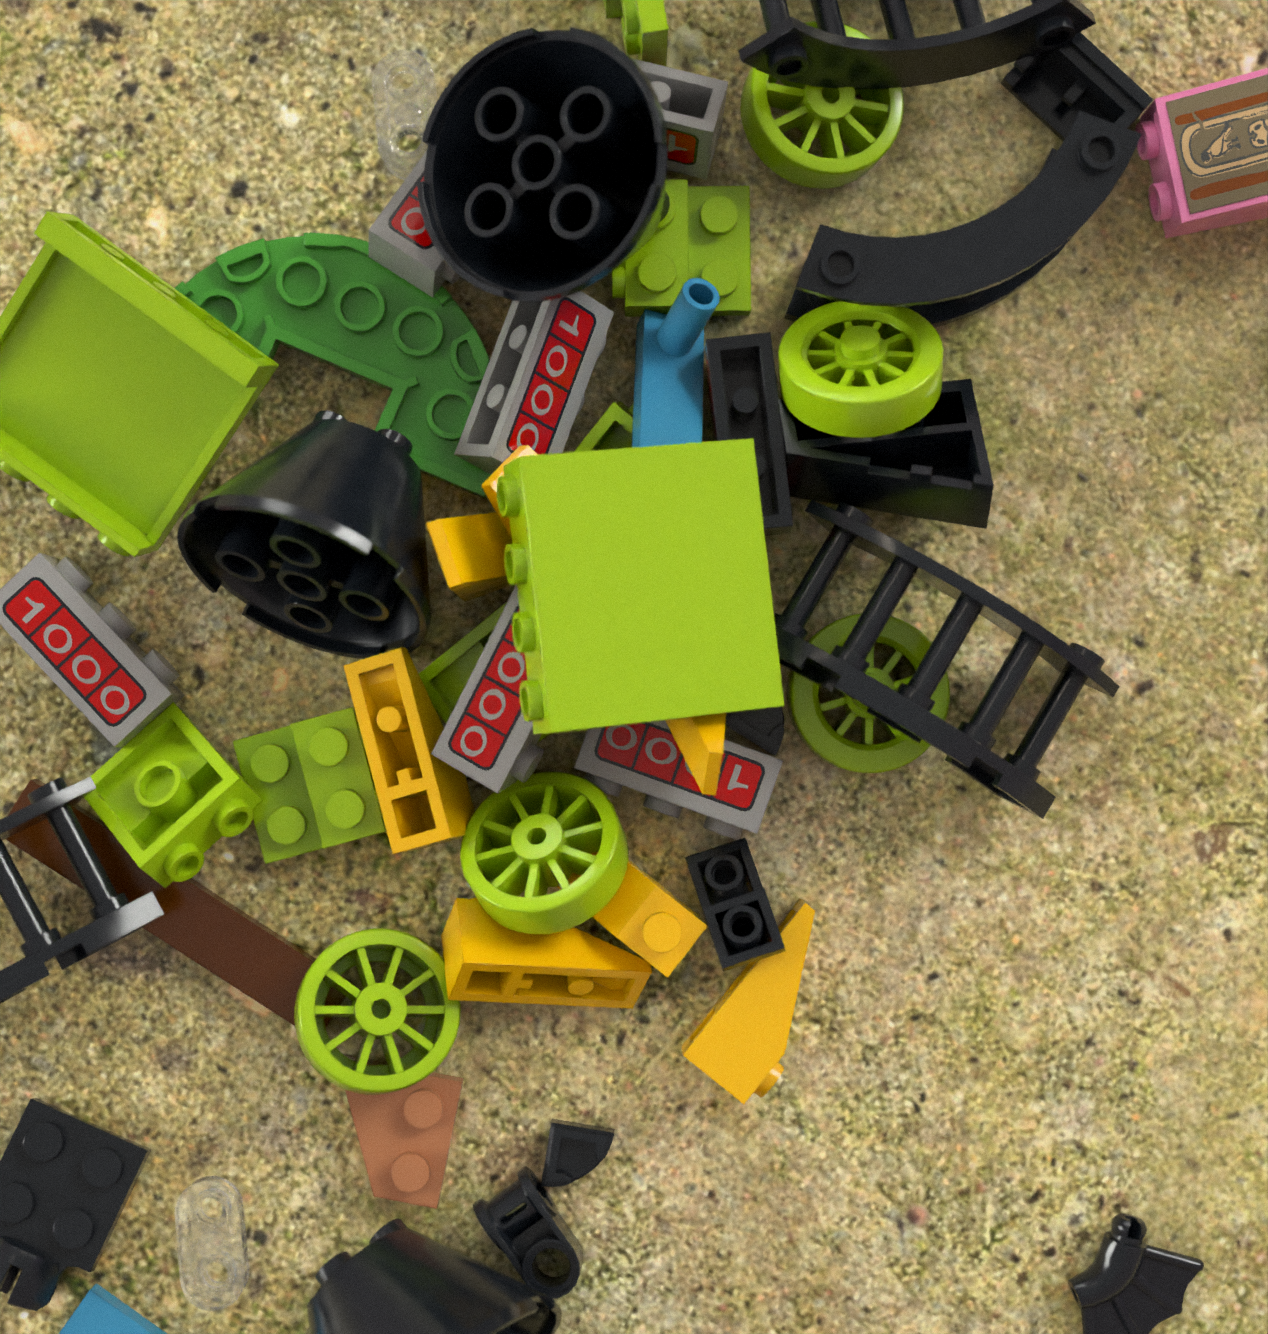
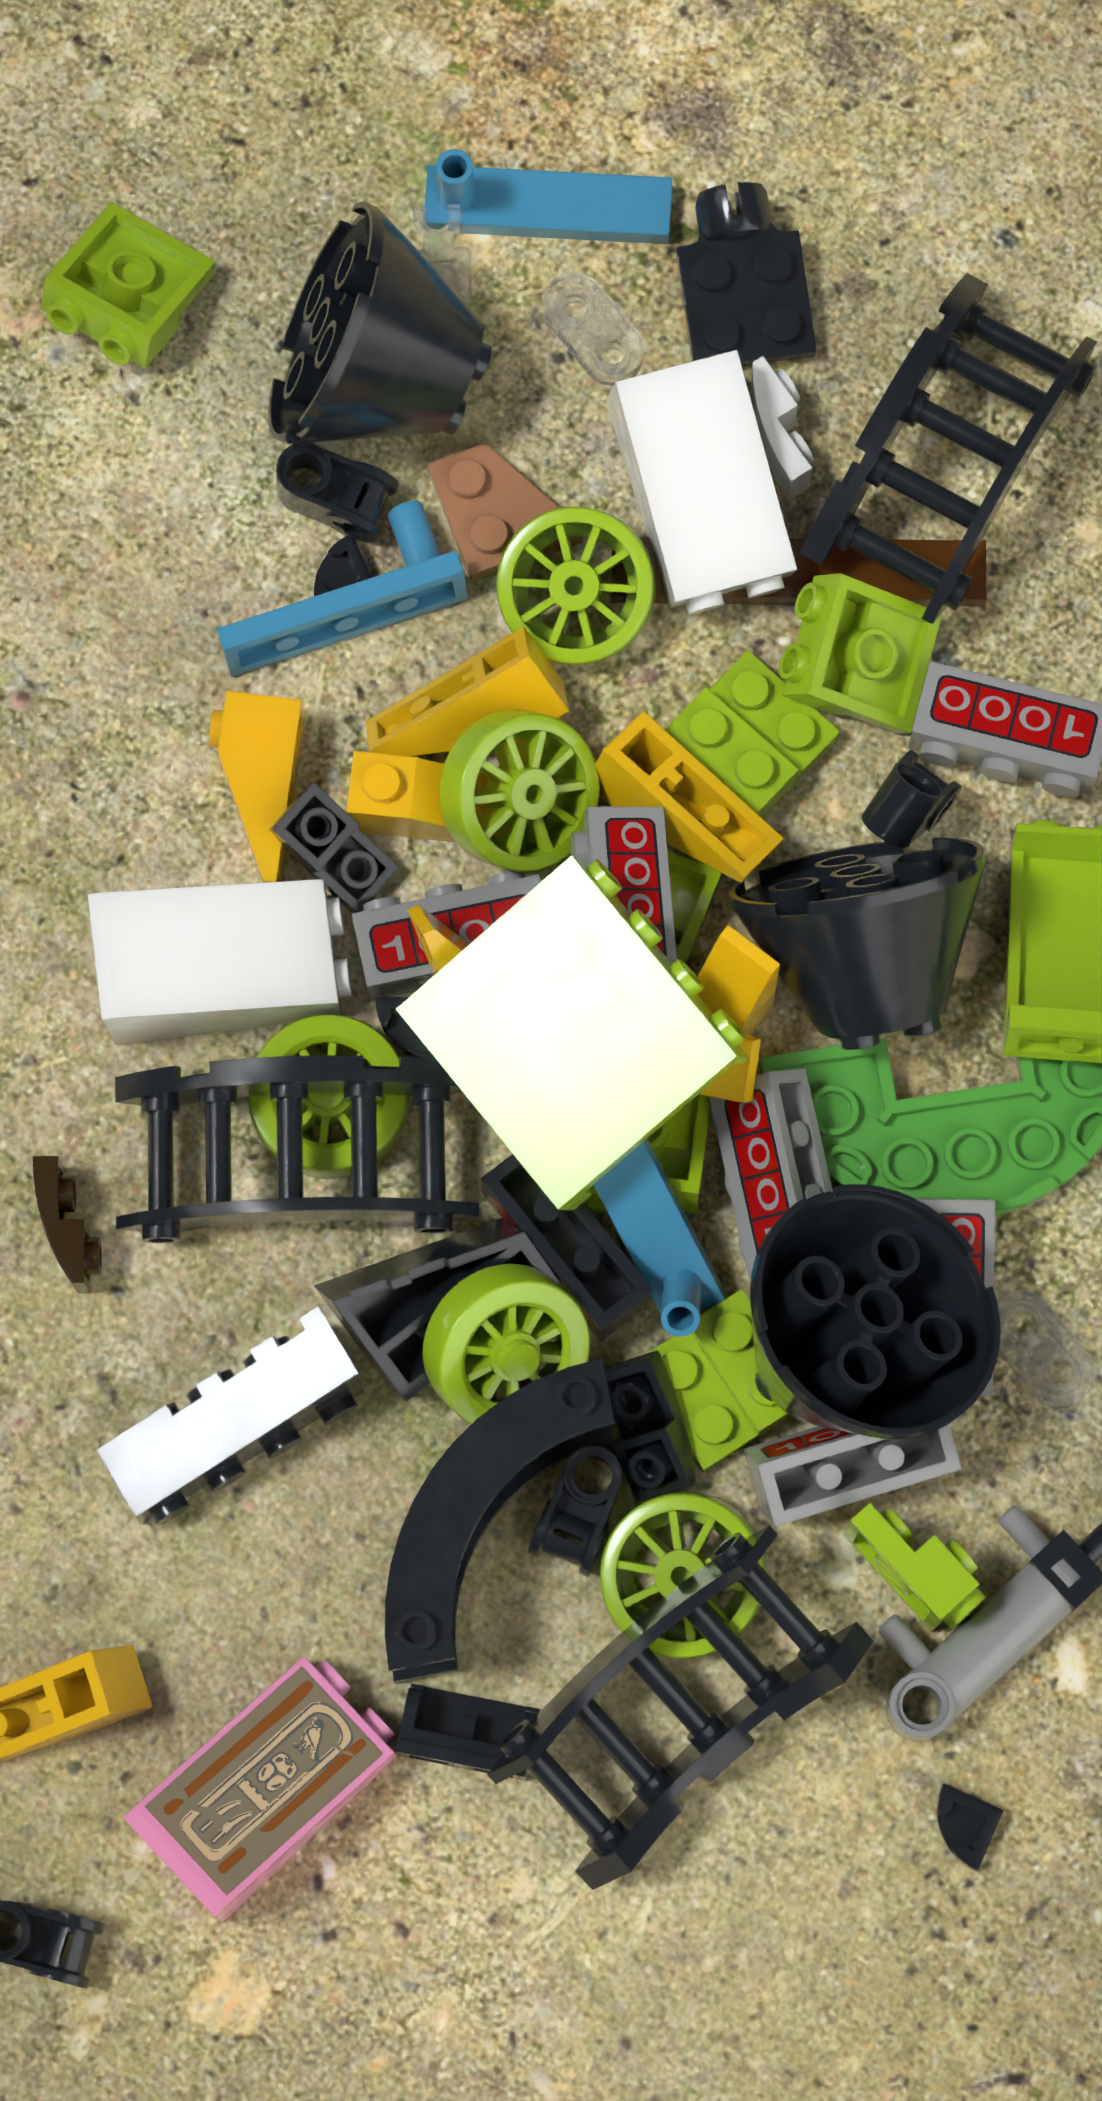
camera: 155 degrees right, 10 degrees down
none -> dark brown slope [33,1156,102,1294]
none -> white slope [88,879,352,1045]
none -> wedge [97,1306,364,1526]
none -> dark azure piece [217,501,468,677]
none -> black piece [528,1445,623,1577]
none -> black slope [604,1350,696,1502]
none -> white slope [606,350,797,614]
none -> white slope [751,356,814,501]
none -> black piece [861,749,962,848]

